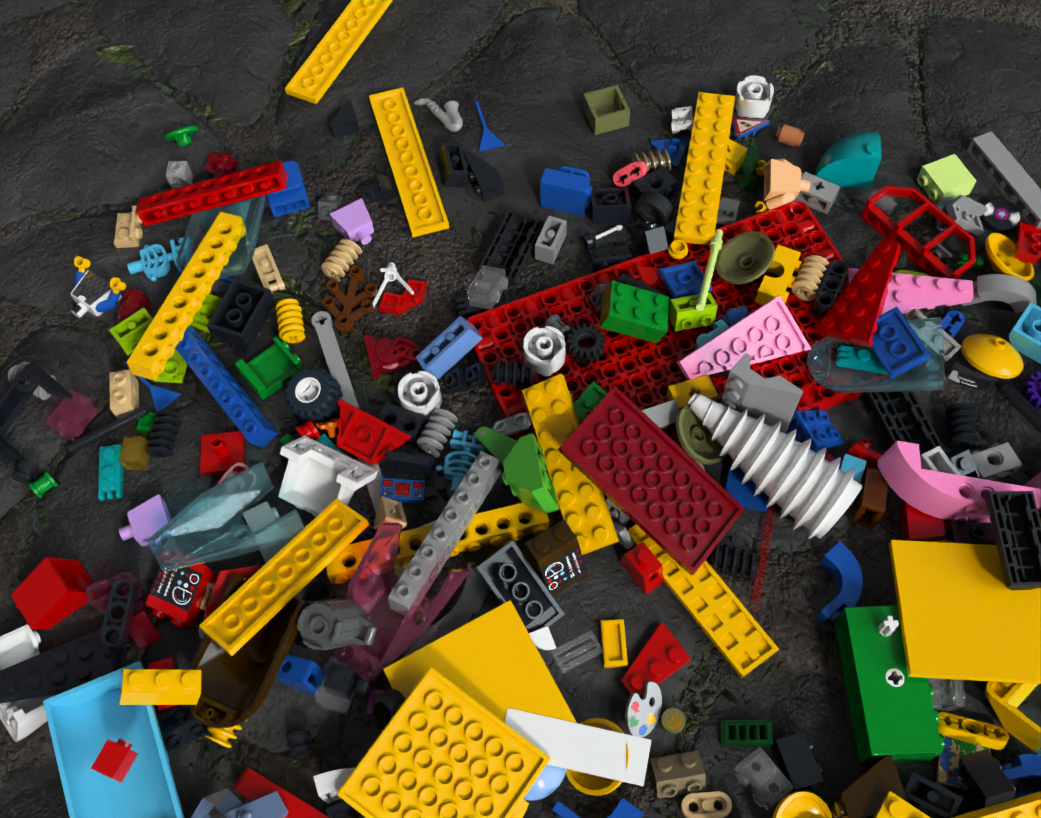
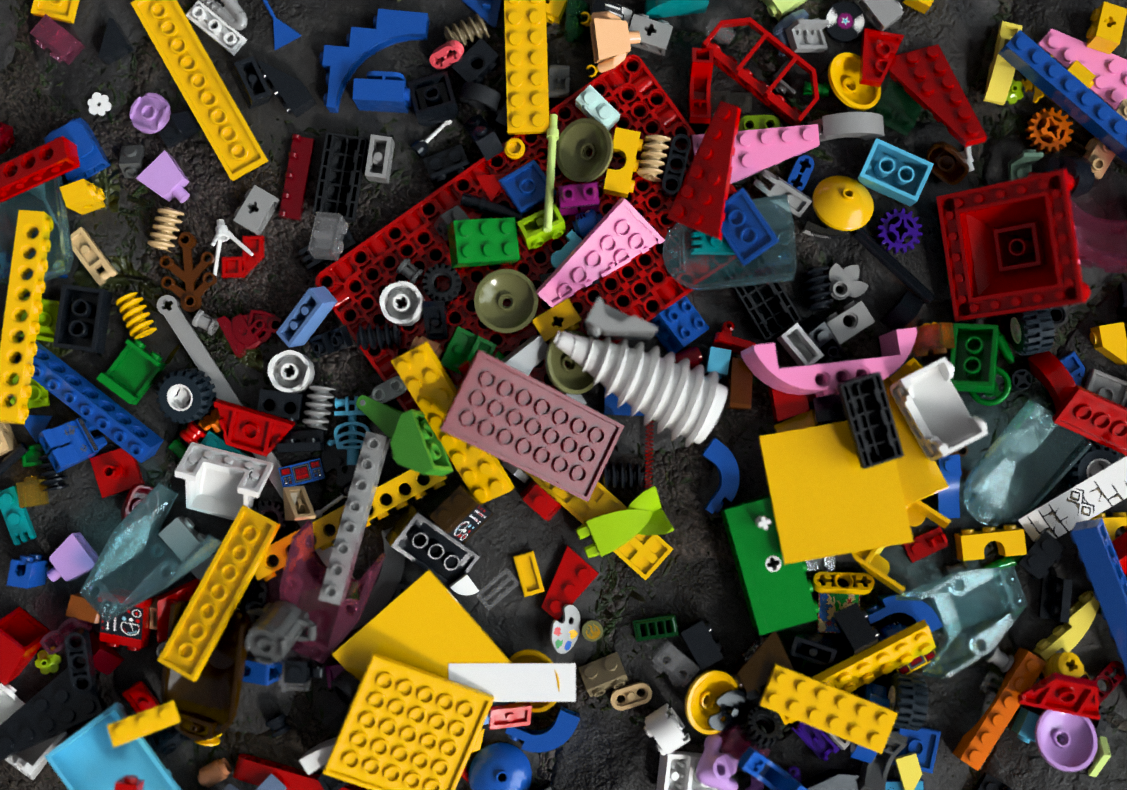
camera: 15 degrees left, 25 degrees up
none -> blue brick [7,553,50,589]
none -> clear pink brick [30,14,85,65]
none -> lime plant [35,648,62,675]
none -> blue hips [37,417,107,474]
none -> yellow brick [59,179,106,215]
none -> dark orange slope [65,592,101,623]
none -> white plant [87,92,112,116]
none -> lavender tile [129,92,171,134]
none -> white tile [186,0,247,56]
none -> light grey bush [192,309,219,335]
none -> nougat brick [198,758,232,788]
none -> light grey brick [233,185,280,235]
none -> dark red hinge [278,134,315,221]
none -> blue arch [320,9,430,113]
none -> black slope [423,301,448,340]
none -> olive dish [474,269,538,333]
none -> plate [487,702,532,730]
none -> magenta hips [557,182,600,217]
none -> light aqua brick [575,85,620,130]
none -> lime hips [575,486,674,558]
none -> red arch [688,47,714,124]
none -> light grey plate [829,263,868,300]

